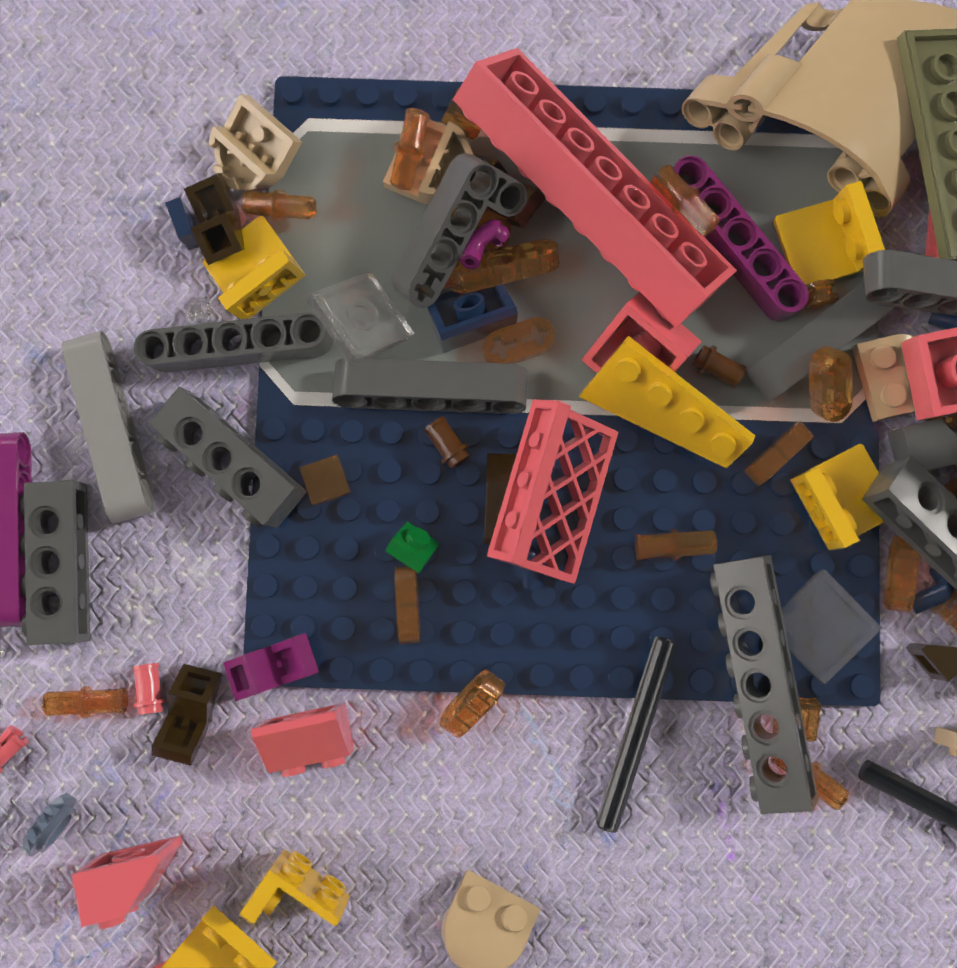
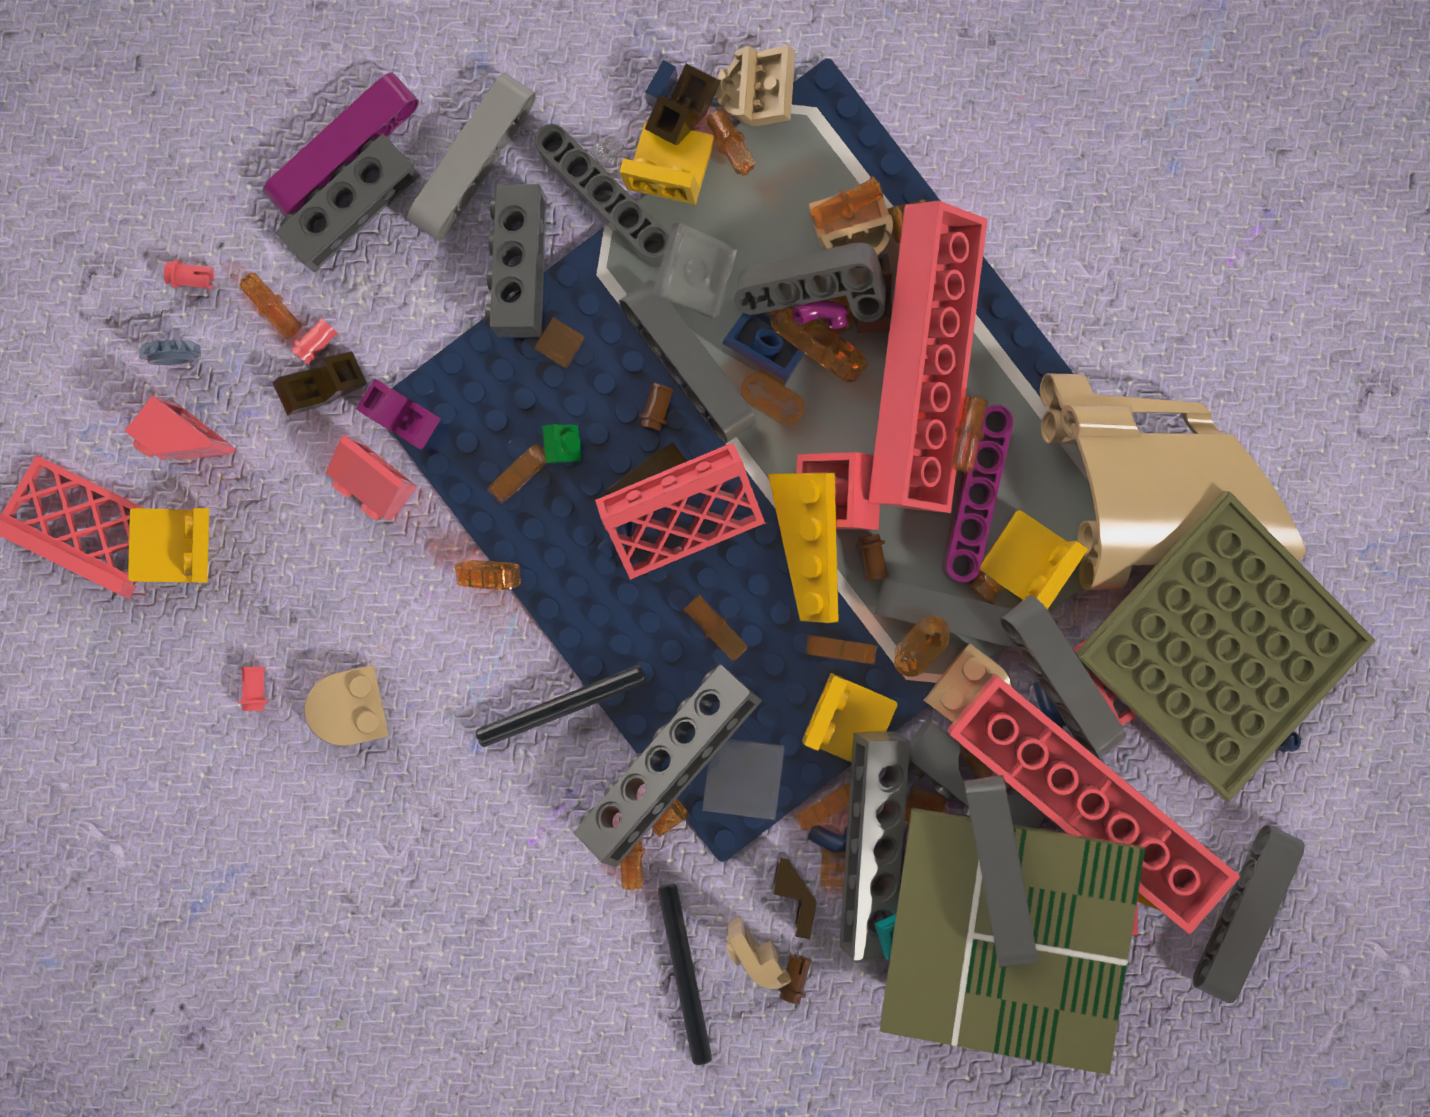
camera: 50 degrees right, 5 degrees up
yellow bracket [239,849,350,926] -> none

